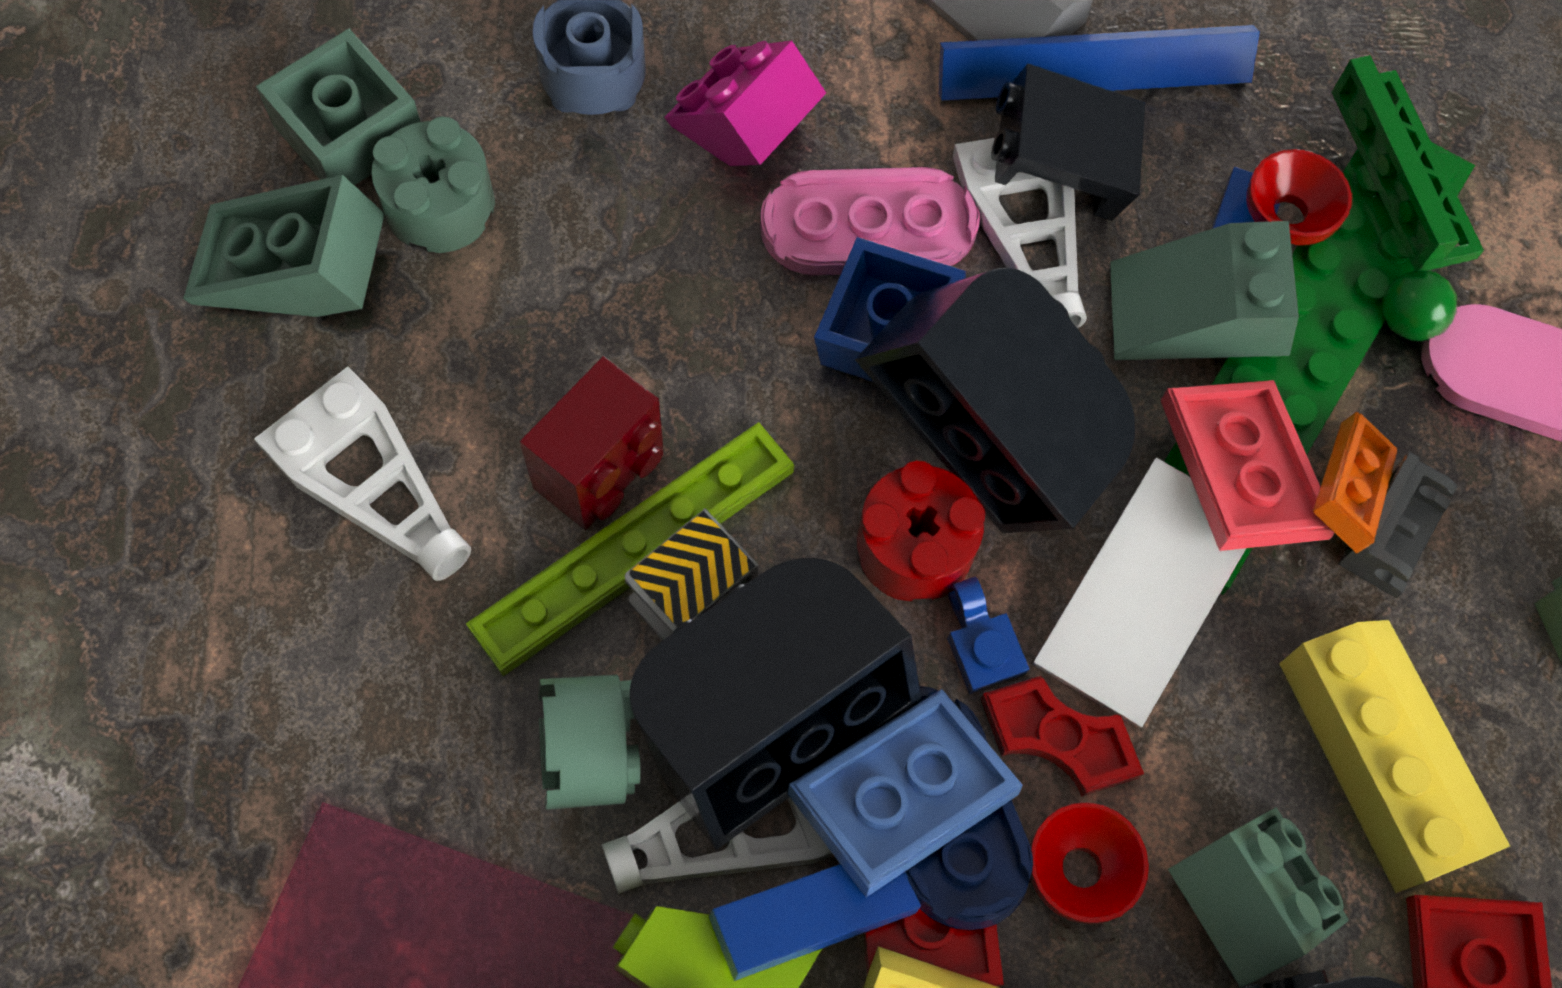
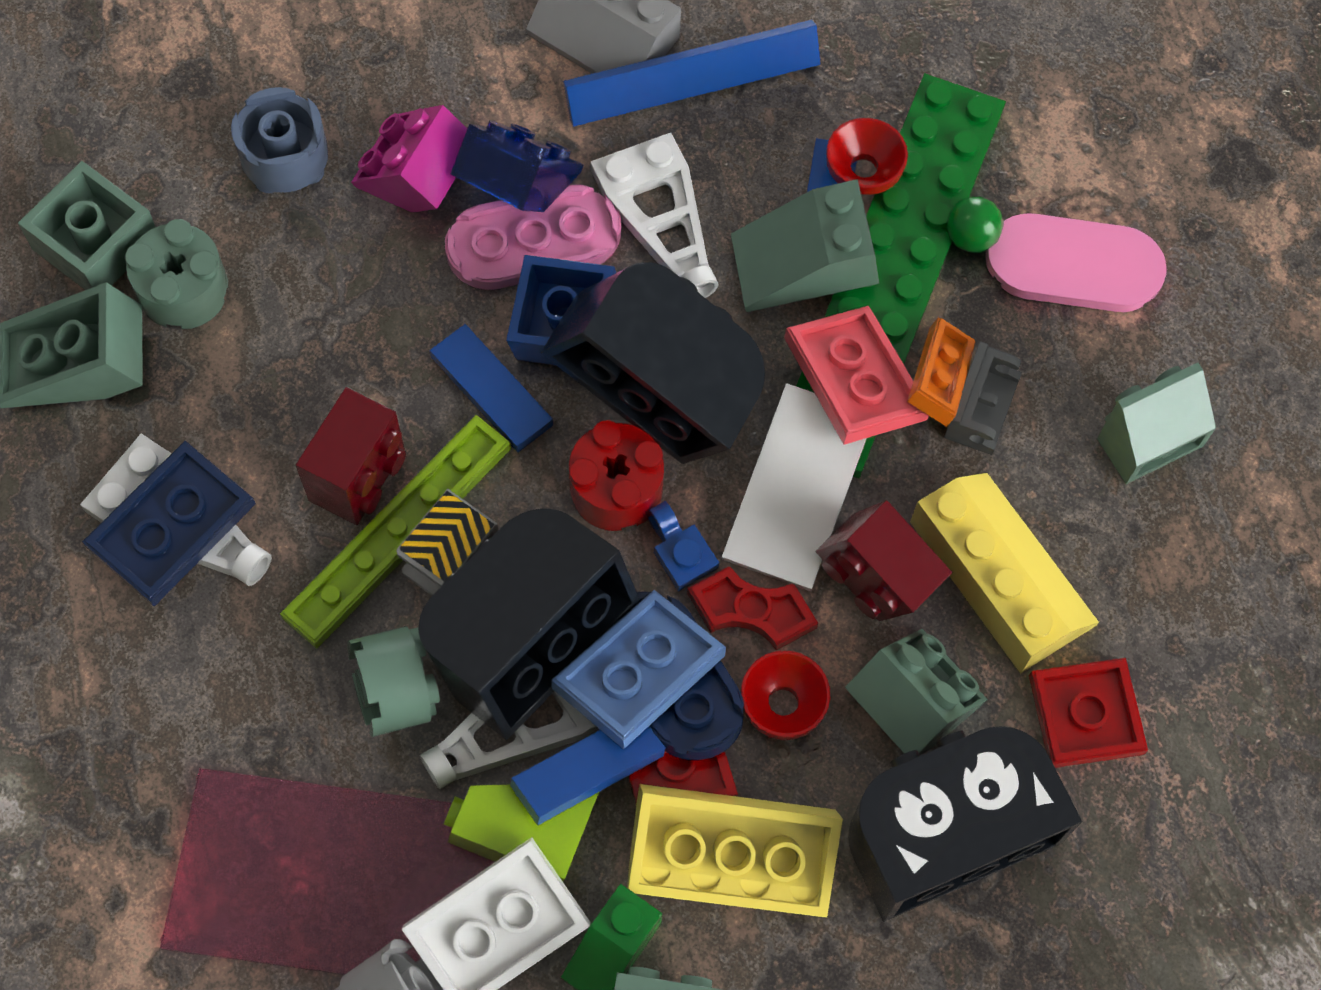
camera: 10 degrees left, 0 degrees up
black panel [991,63,1145,221] -> none
green fence [1331,55,1484,271] -> none
none -> dark blue tile [82,441,256,607]
none -> blue tile [430,324,553,453]
none -> clear blue slope [450,120,584,212]
none -> dark red brick [815,500,953,621]

